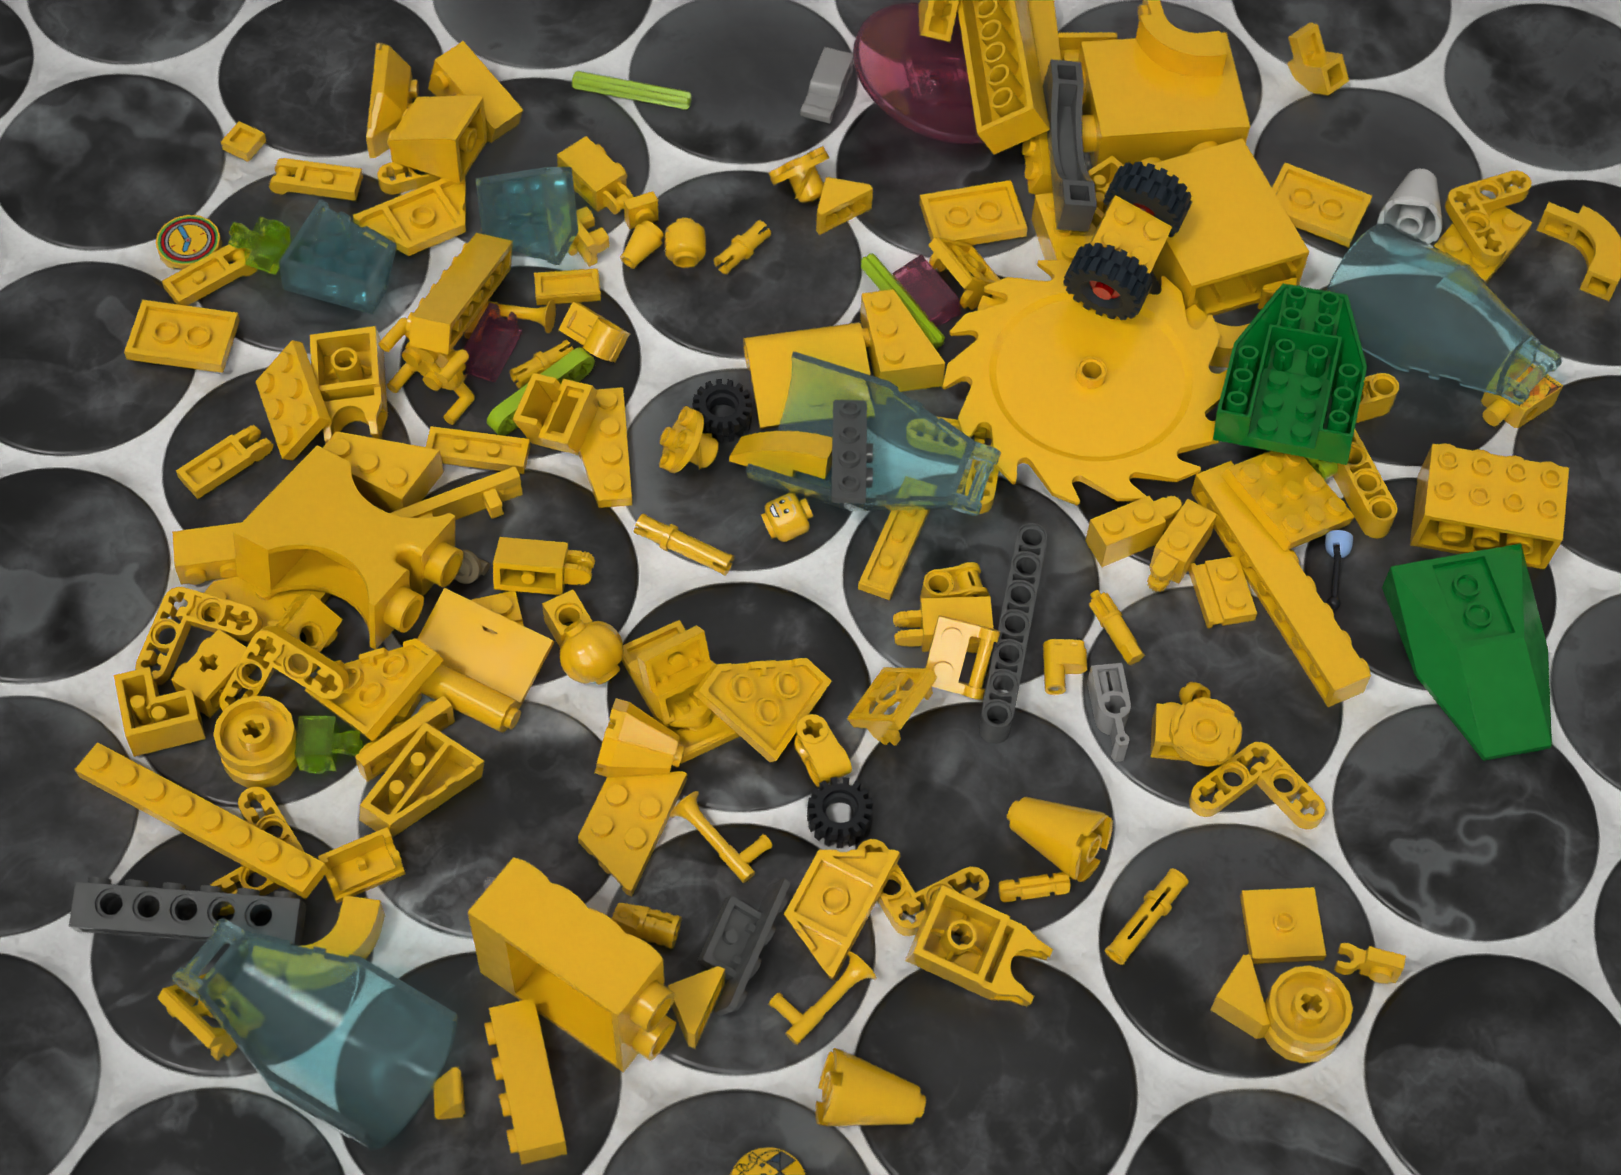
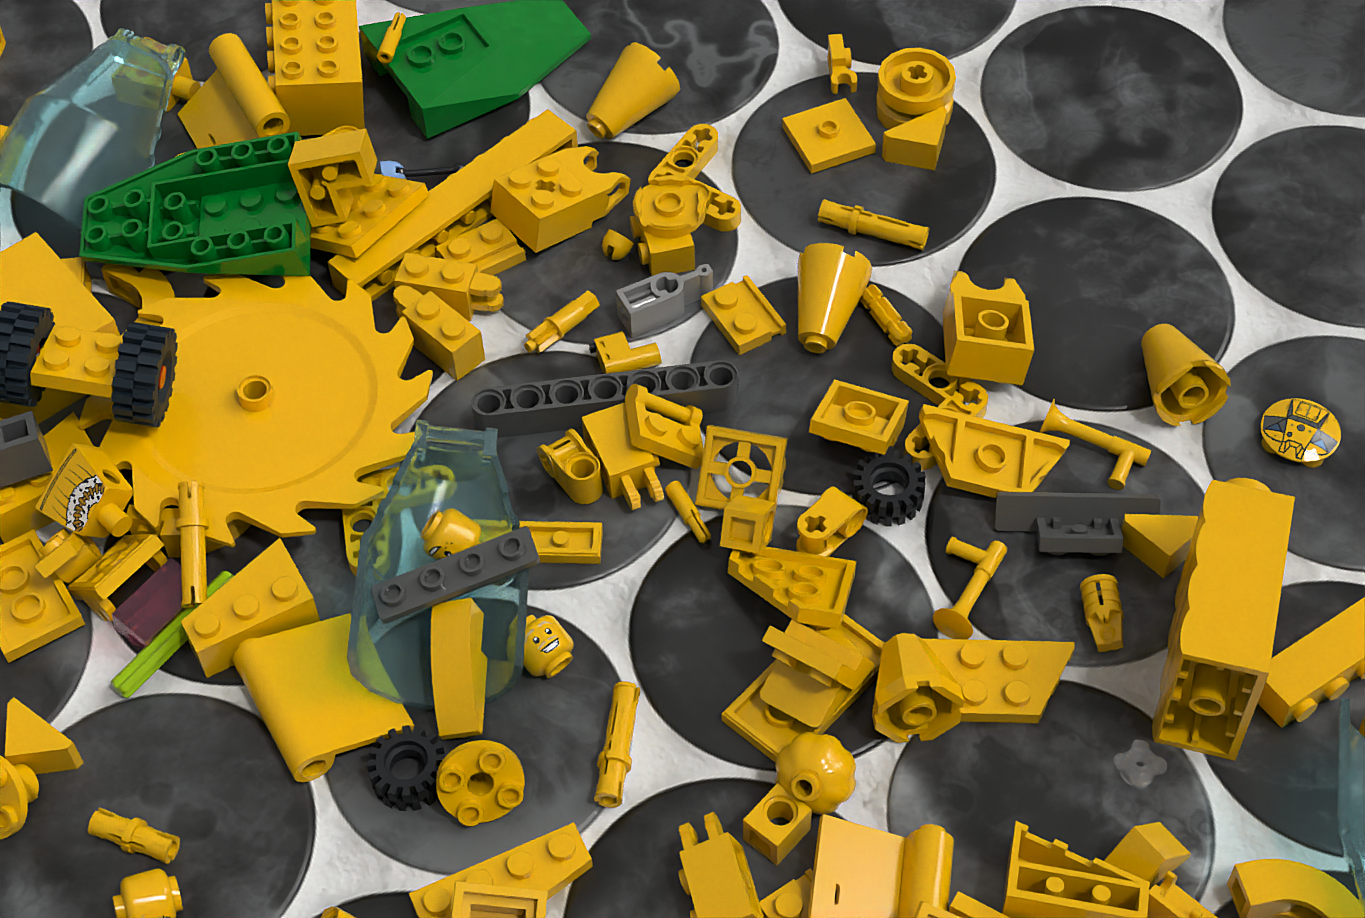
camera: 105 degrees left, 5 degrees down
none -> yellow plate [34,527,102,583]
none -> yellow torso [35,443,133,538]
none -> yellow pin [176,481,209,608]
none -> yellow door [177,33,290,149]
none -> yellow brick [288,129,377,227]
none -> yellow piece [377,12,406,63]
none -> yellow head [420,508,481,561]
none -> yellow brick [490,146,631,253]
none -> yellow cone [586,42,680,139]
none -> yellow piece [665,481,711,543]
none -> yellow plate [701,275,786,355]
none -> yellow brick [720,495,776,554]
none -> yellow plate [809,379,909,455]
none -> yellow slope [1104,822,1191,889]

